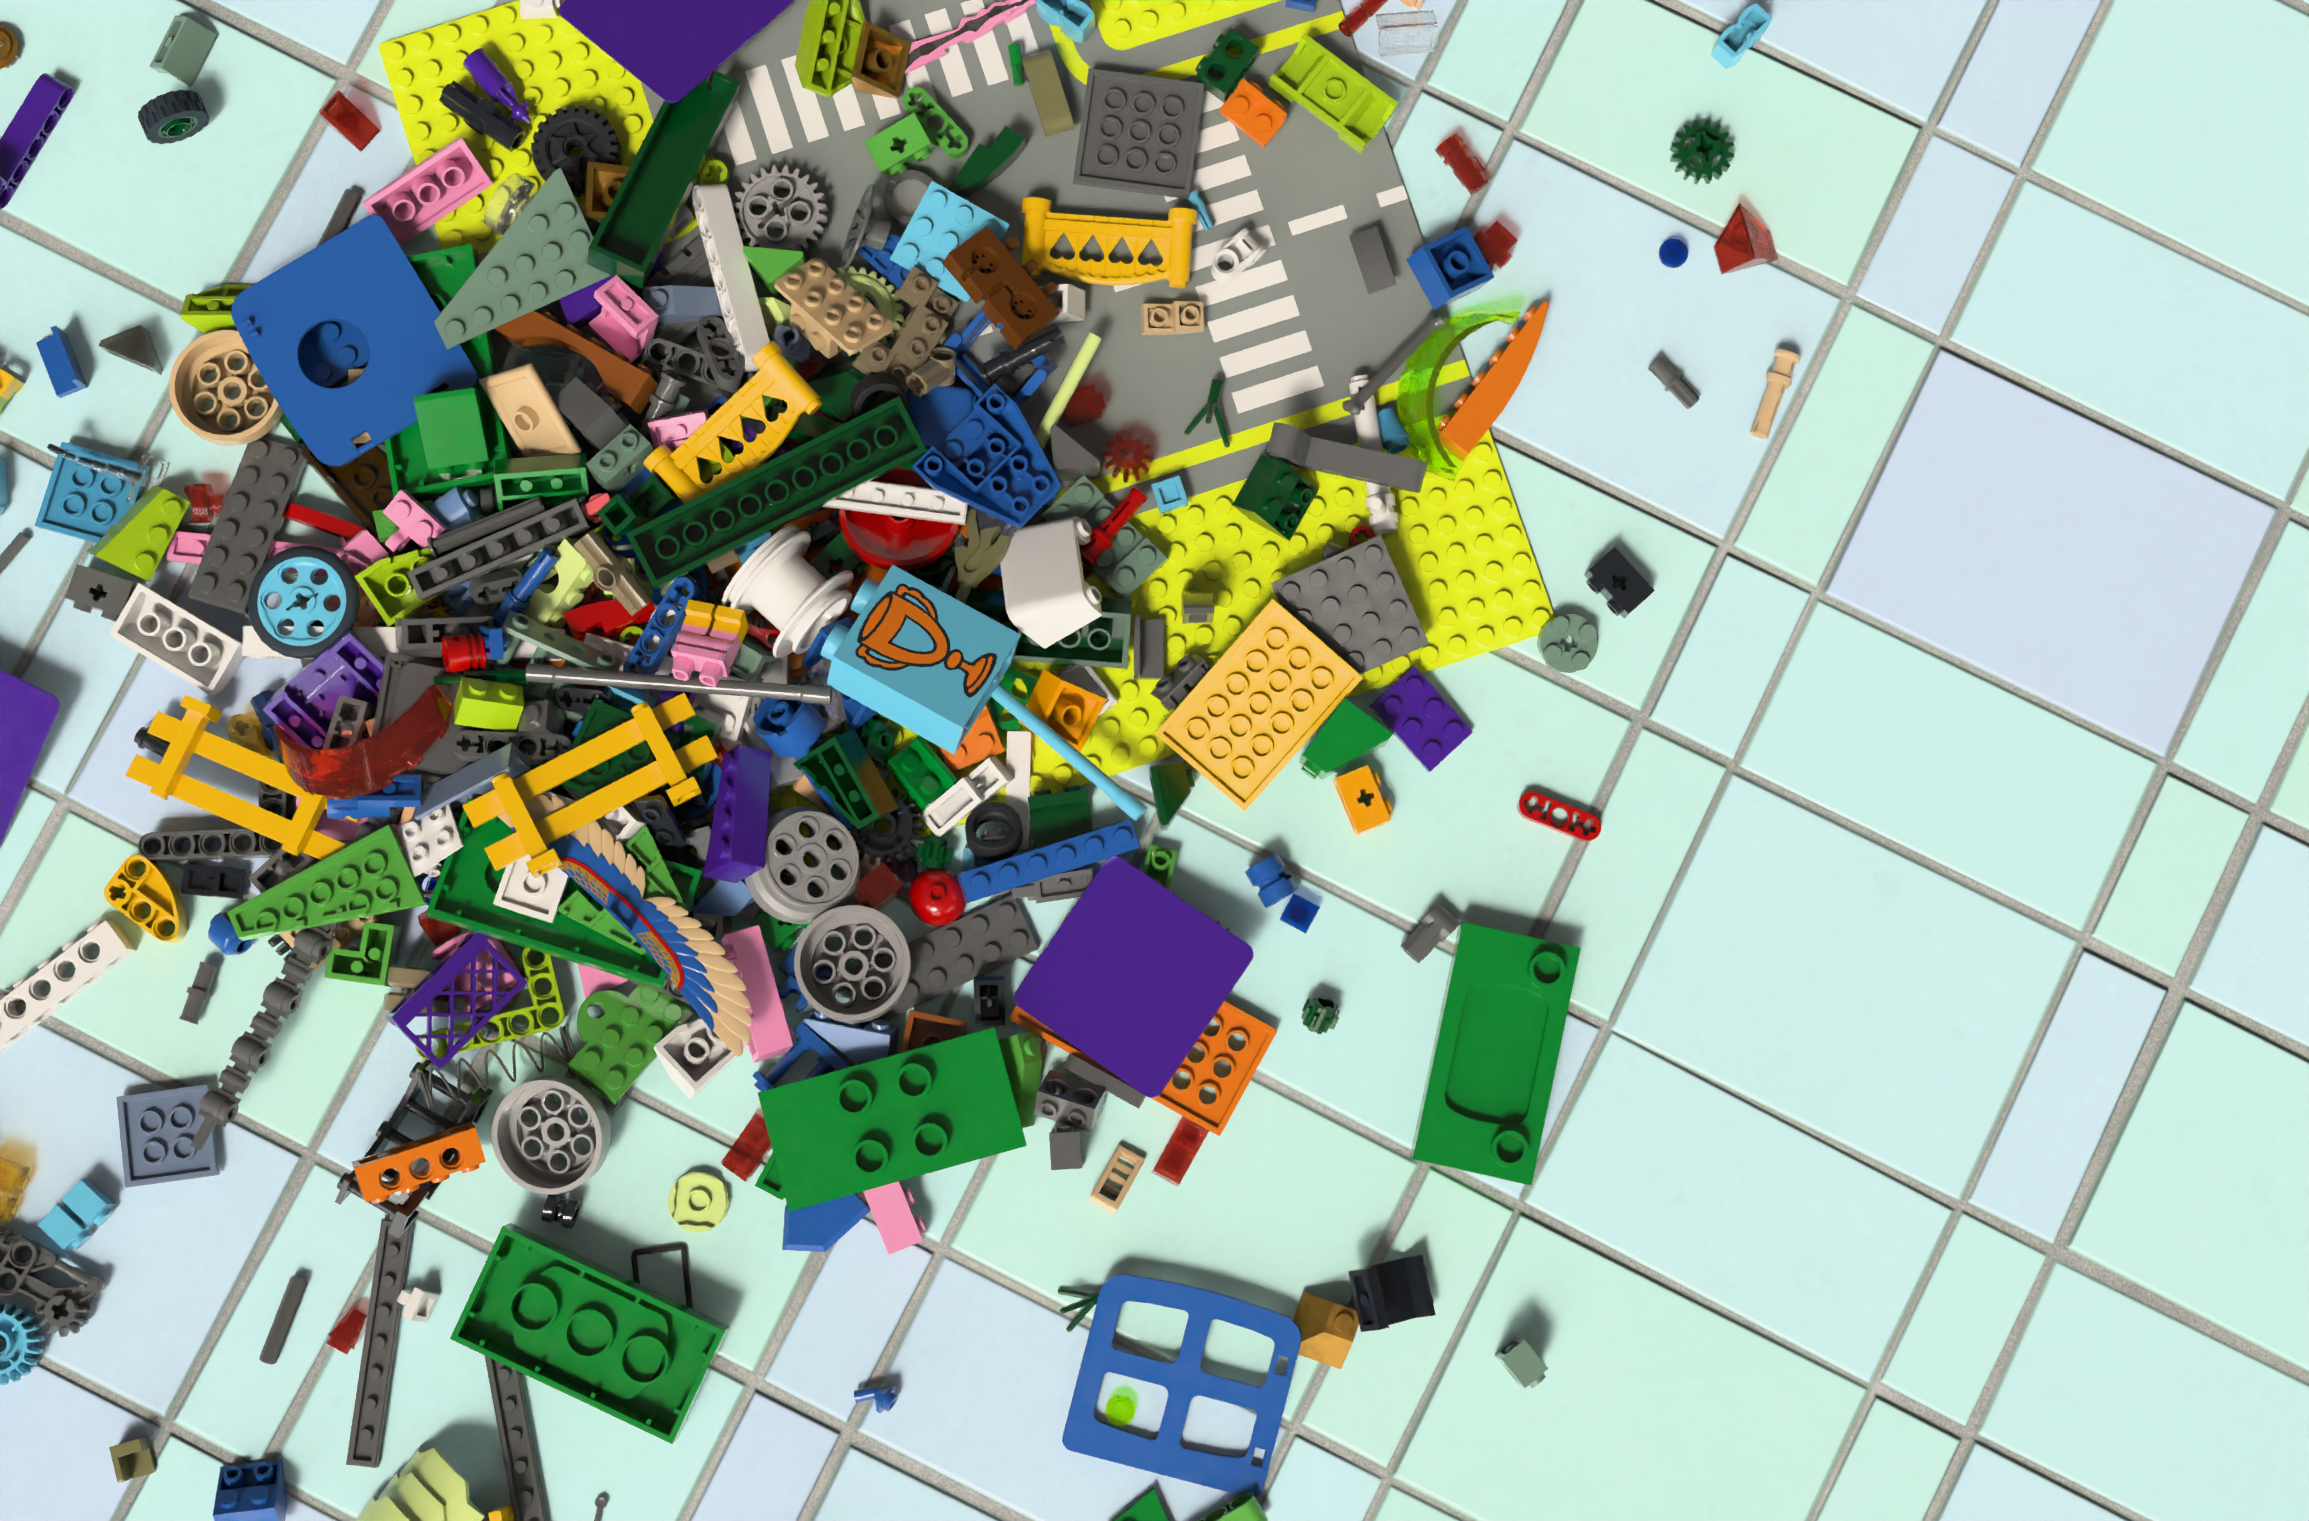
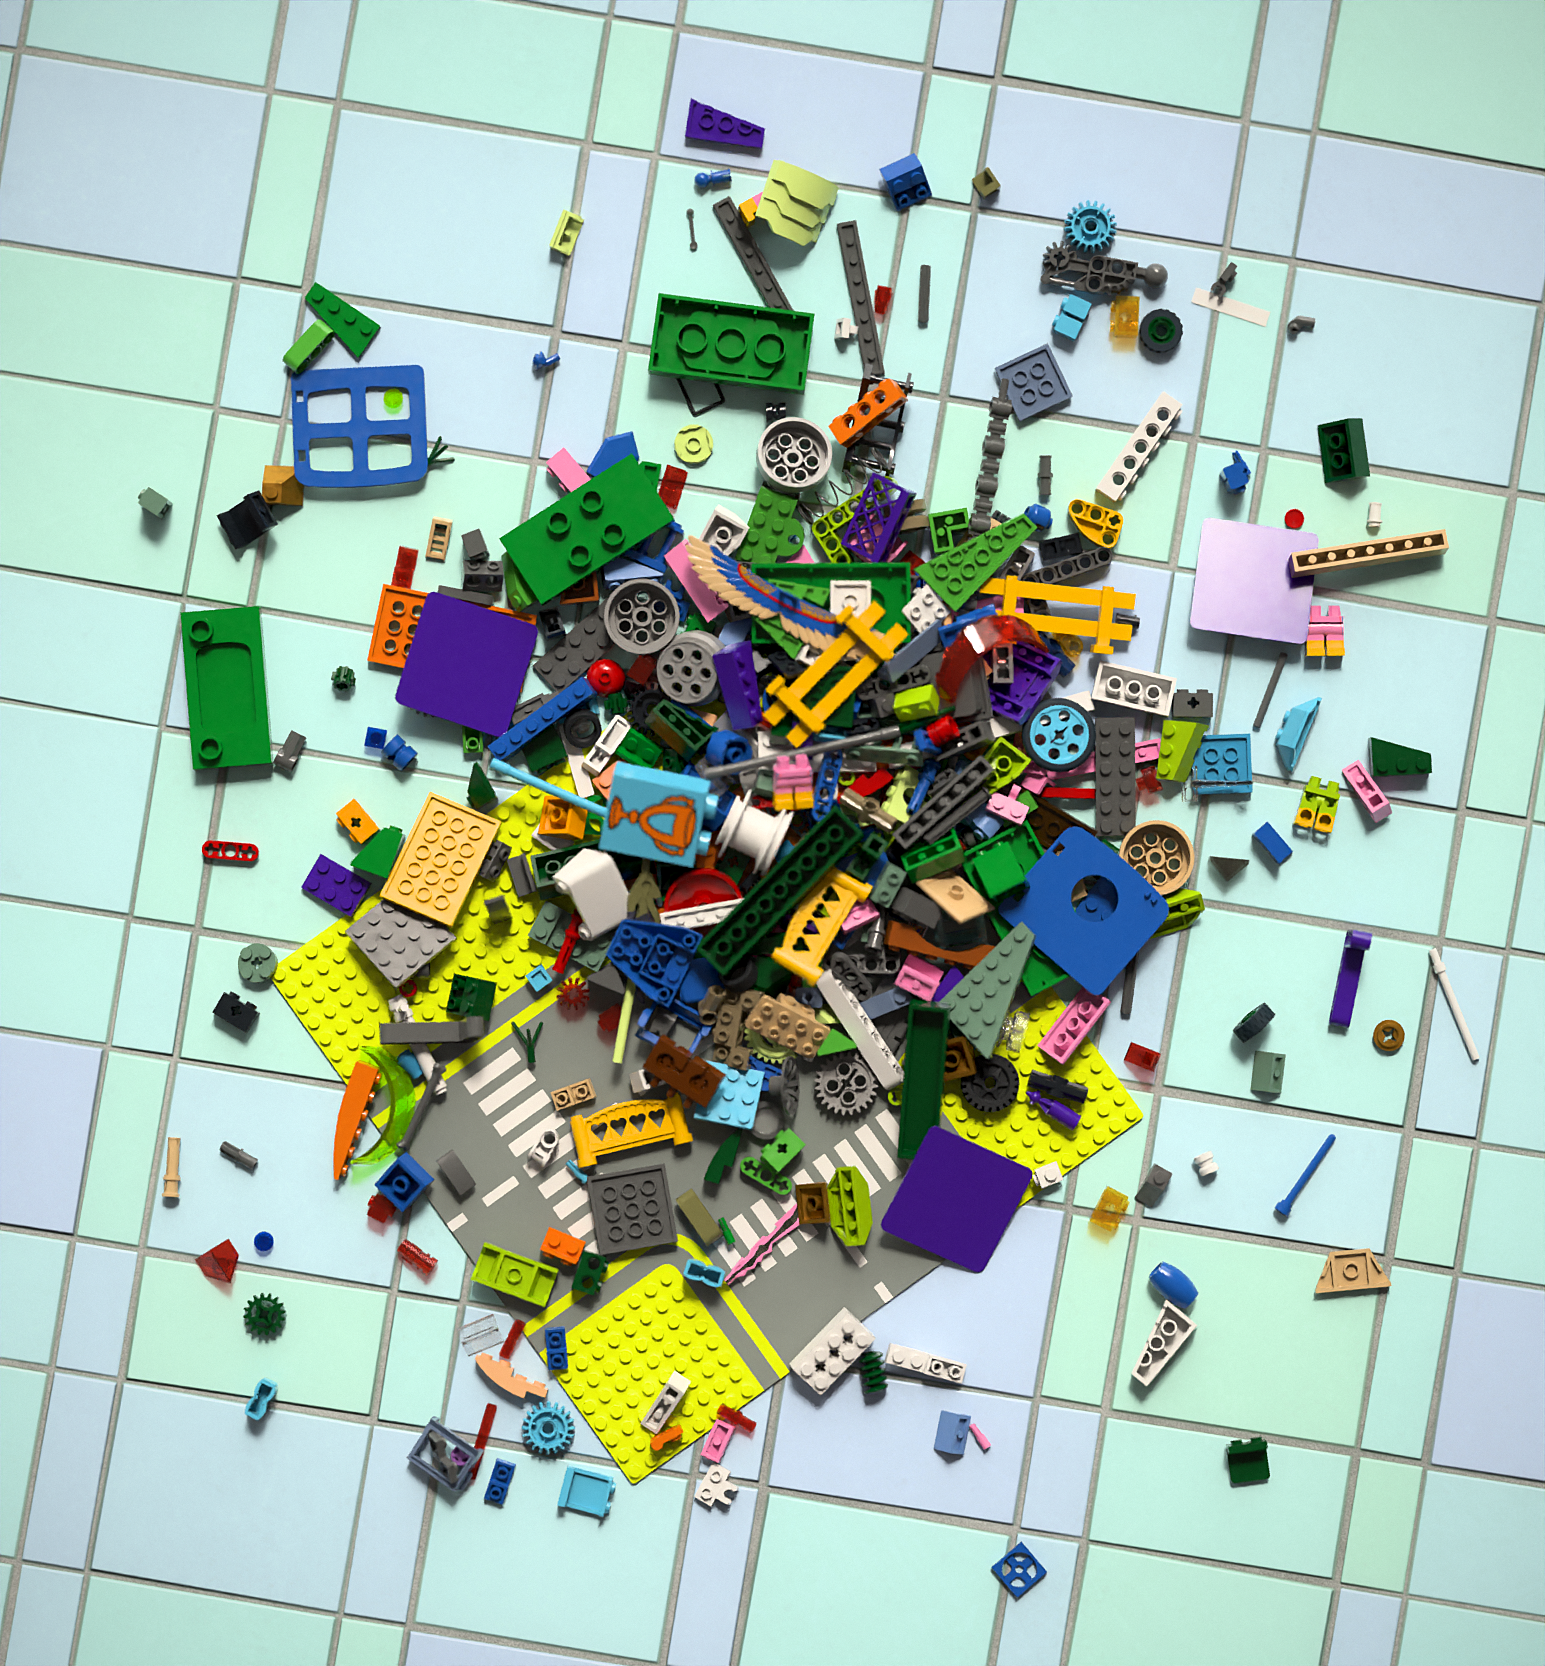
camera: 165 degrees right, 5 degrees up
coral plate [581,493,613,523] -> none
black pin [977,326,1066,387] -> none

